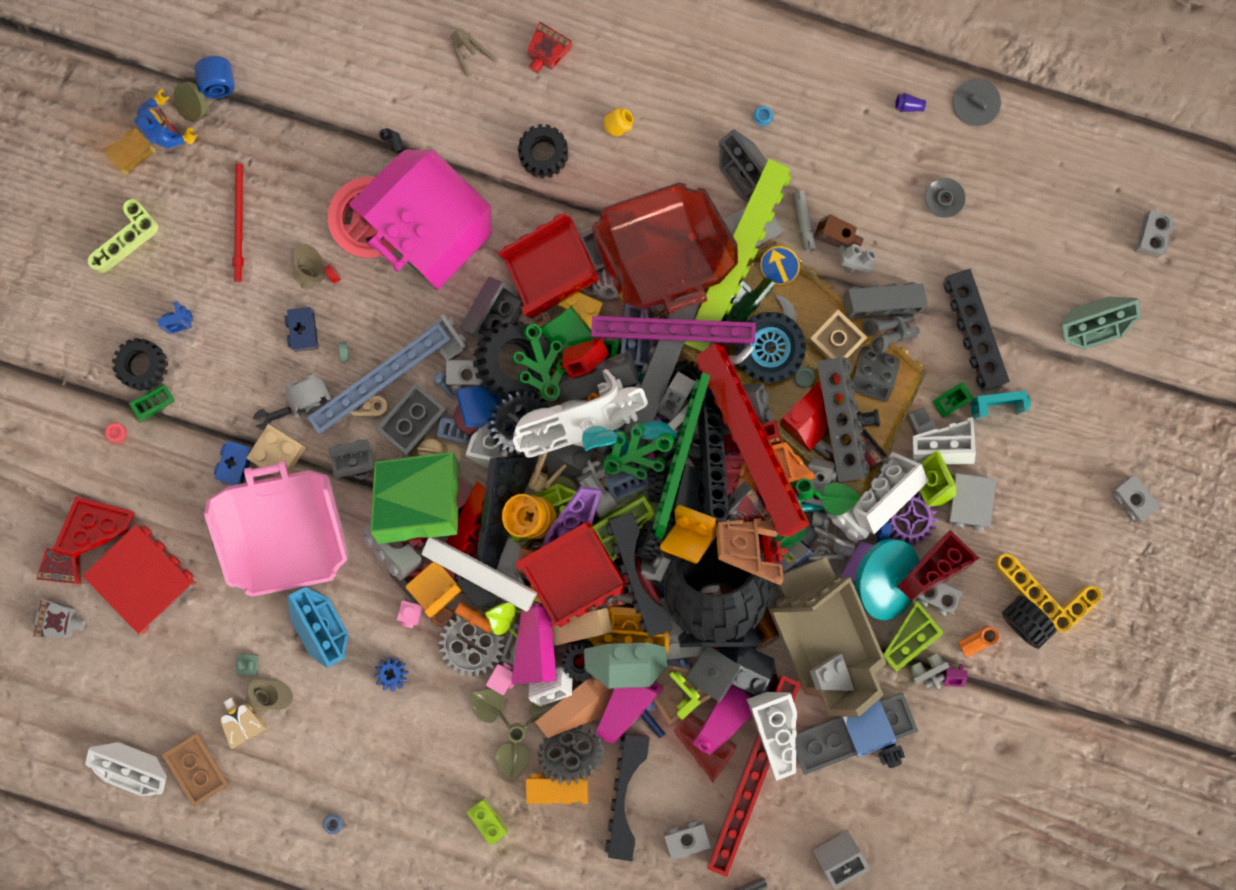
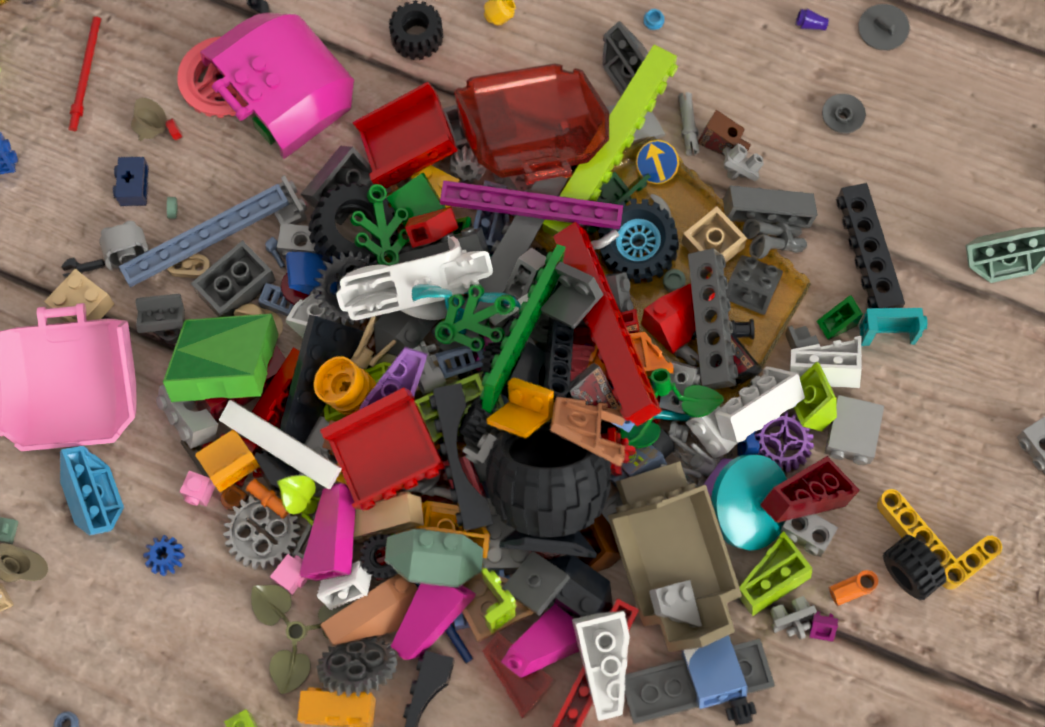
camera: 10 degrees right, 15 degrees down
blue brick [214,440,252,485] -> none
none -> dark grey bracket [540,262,603,328]

